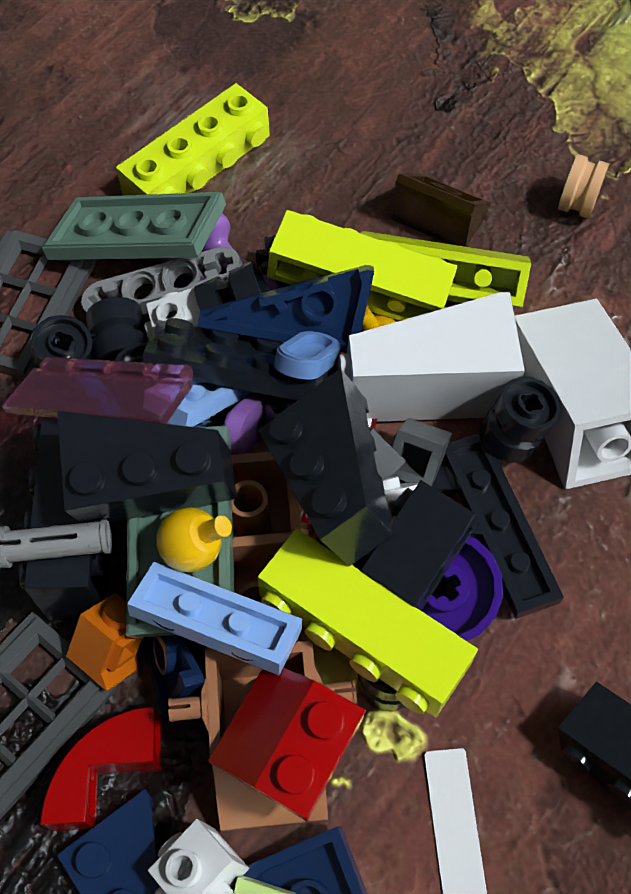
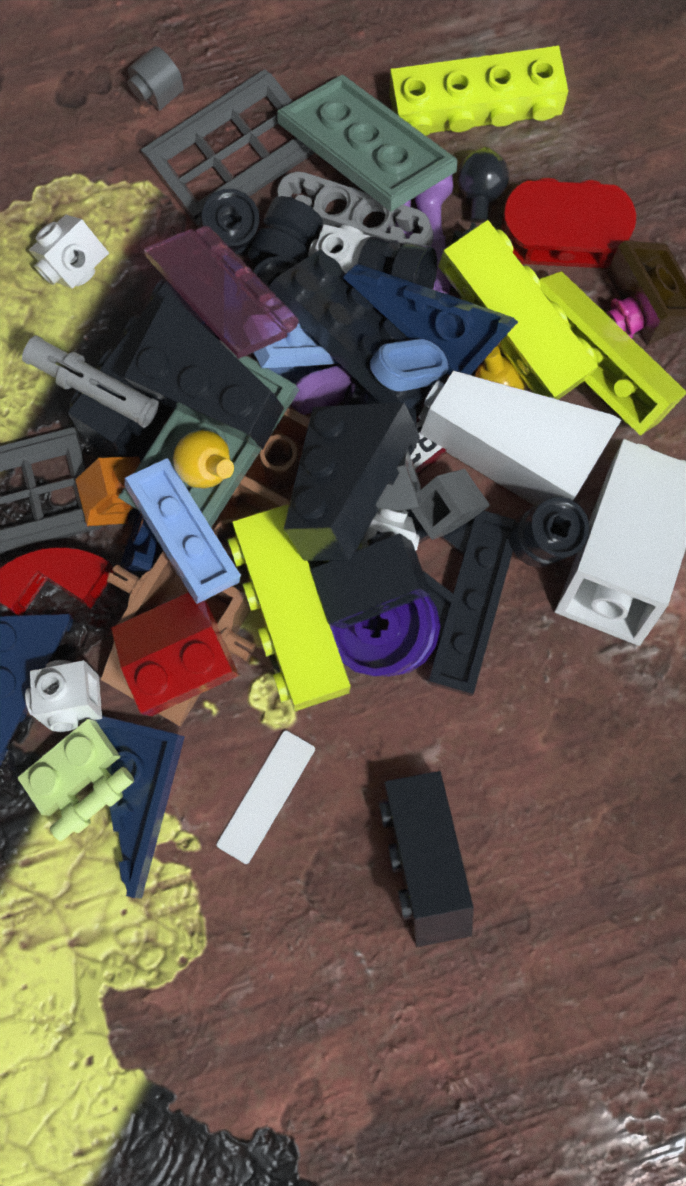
camera: 35 degrees right, 15 degrees up
none -> black piece [457,147,509,223]
none -> red brick [500,178,636,268]
none -> dark pink plate [606,297,645,338]

